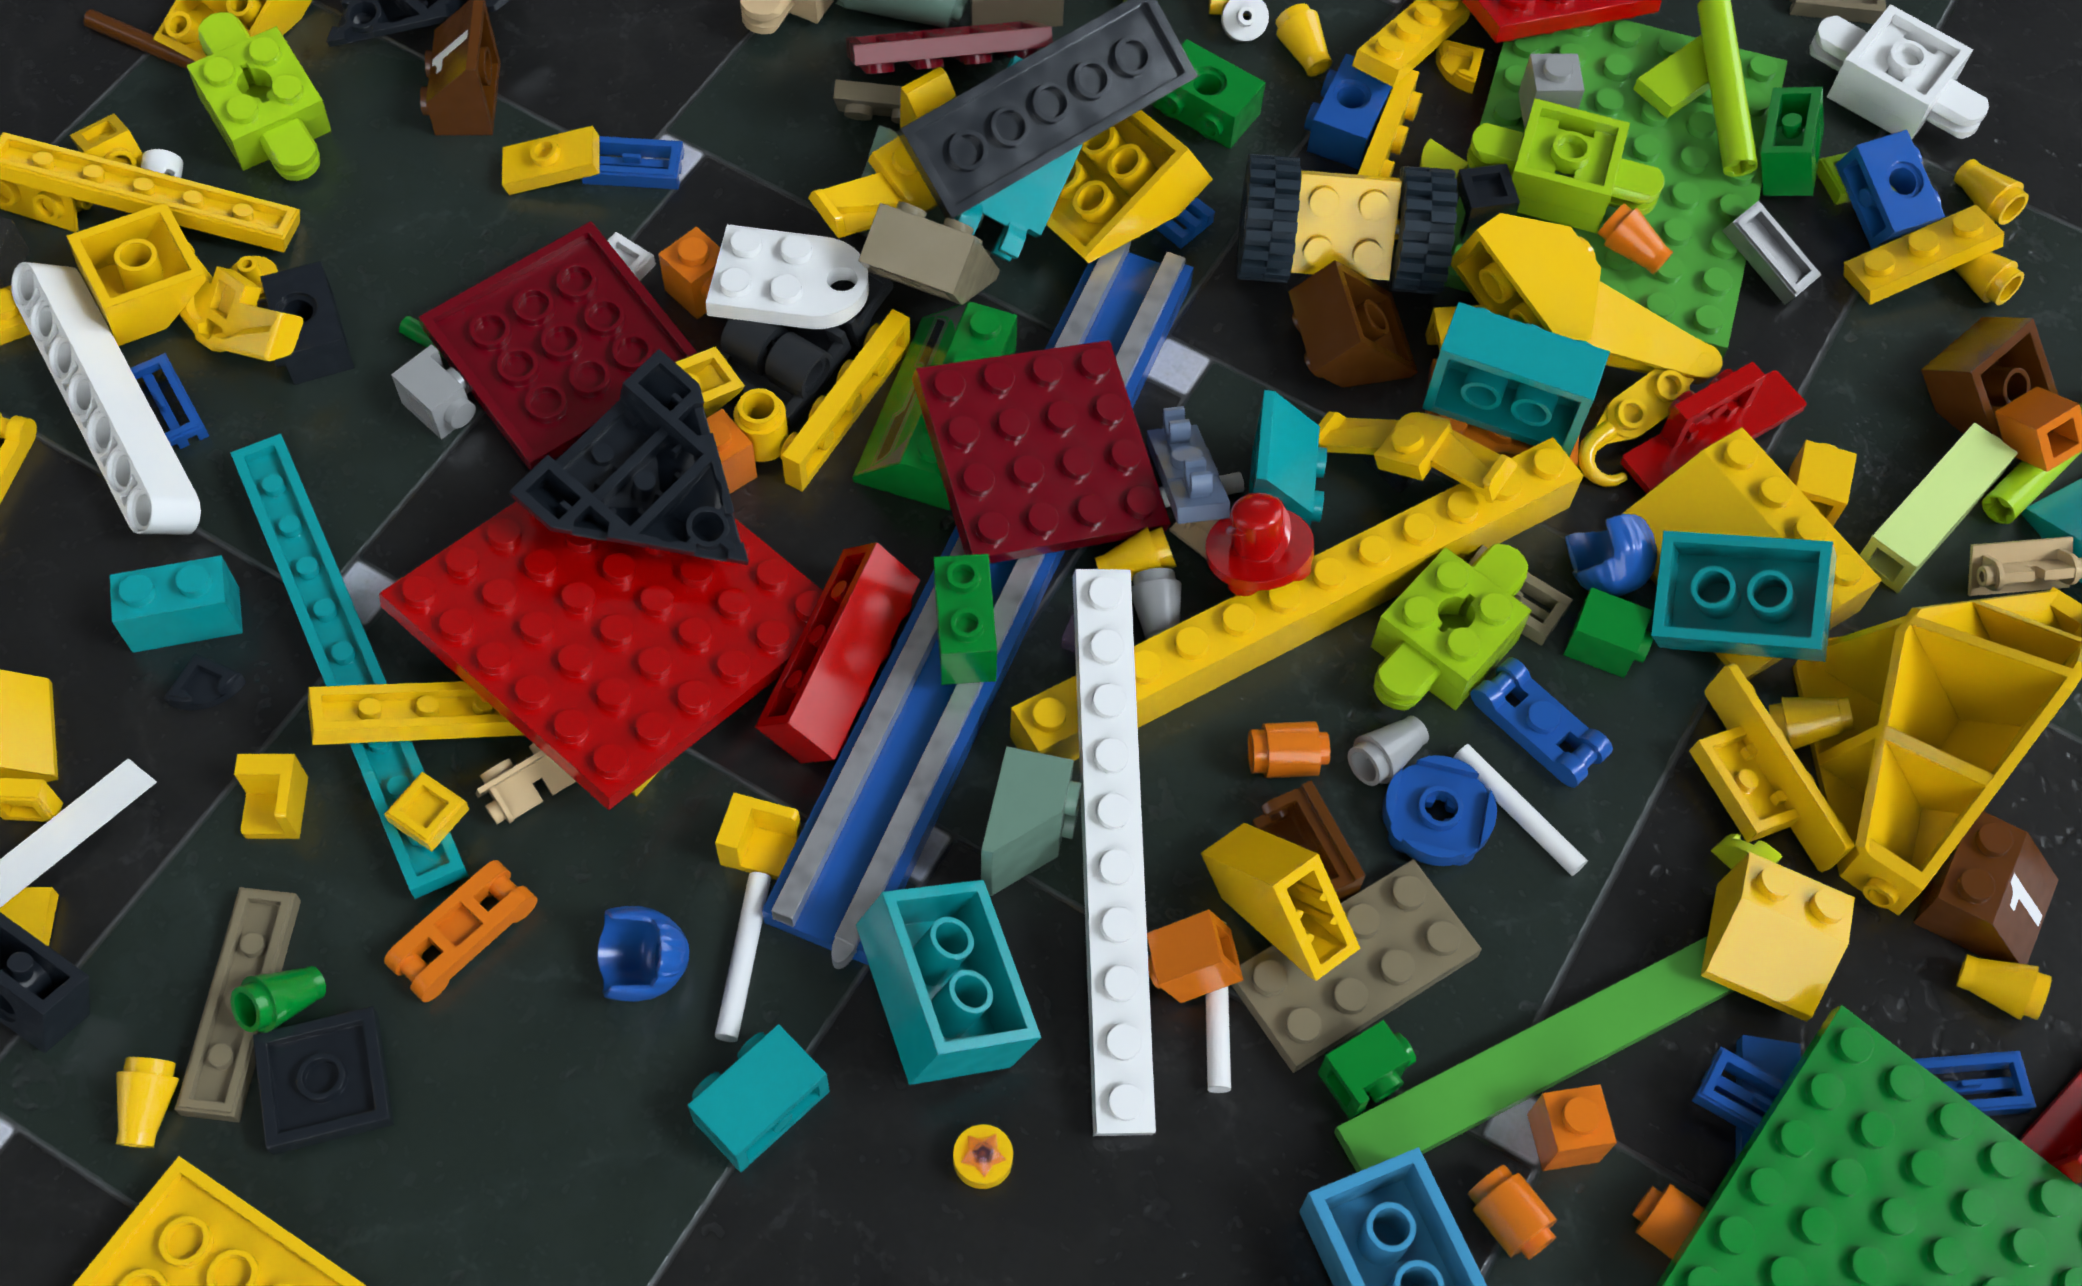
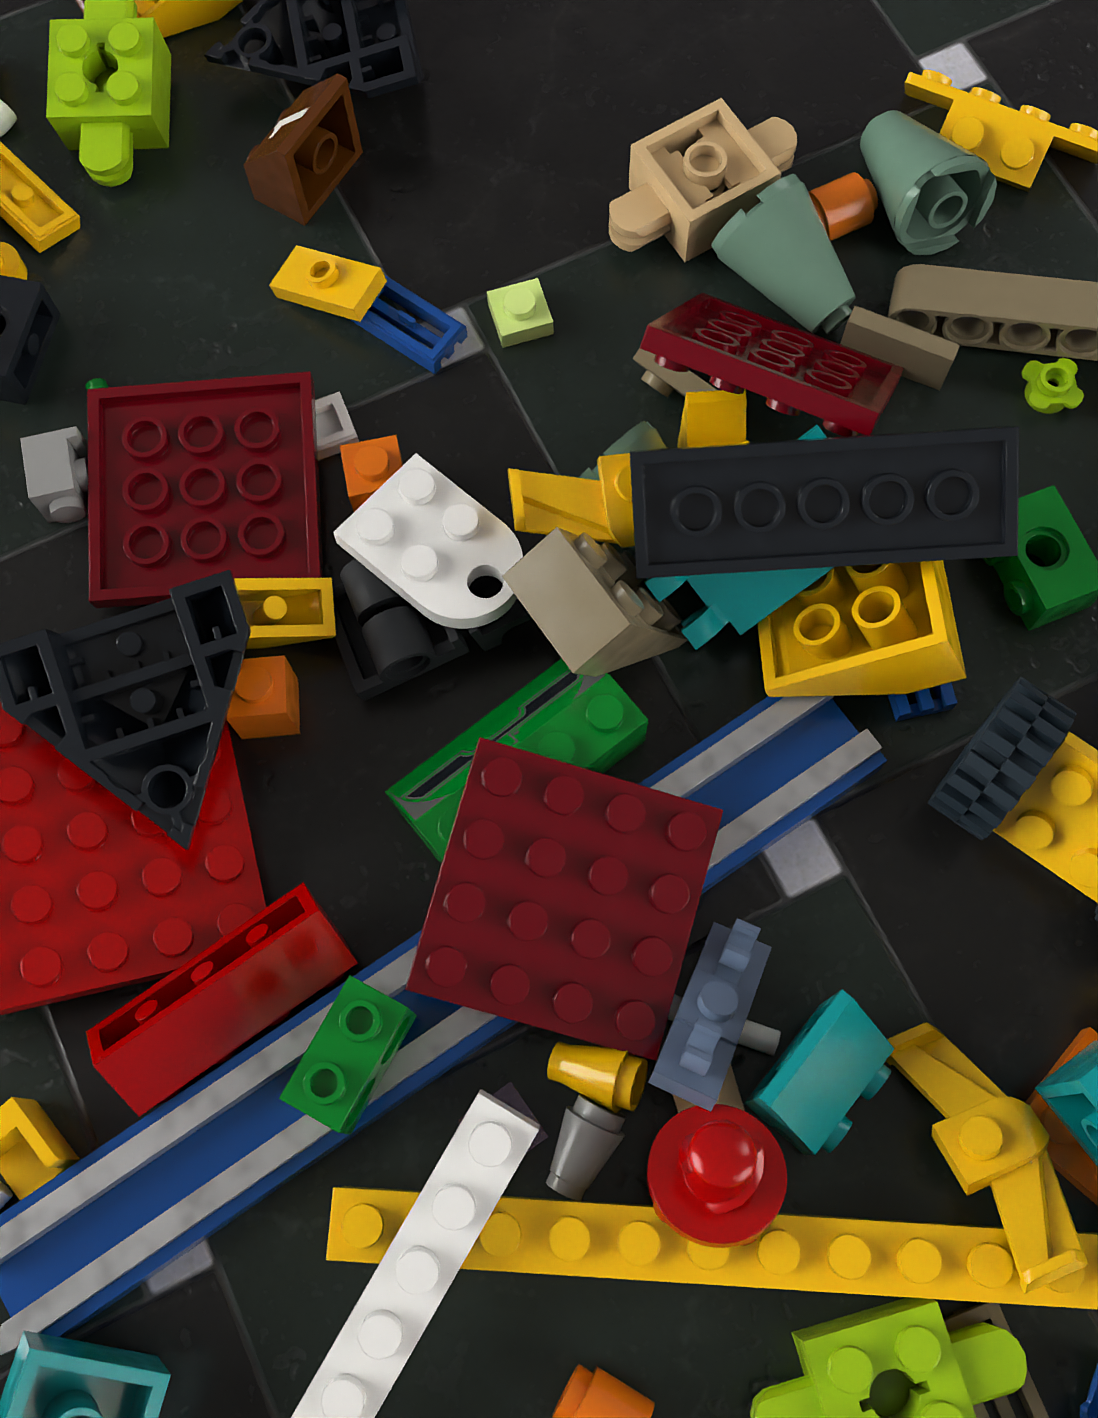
camera: 40 degrees right, 10 degrees up
yellow brick [733,388,789,462] -> none
yellow plate [780,309,910,492] -> none
sand green slope [981,746,1082,896] -> none
reddish brown slope [1288,260,1418,388] -> none
none -> yellowish green plate [487,278,554,348]

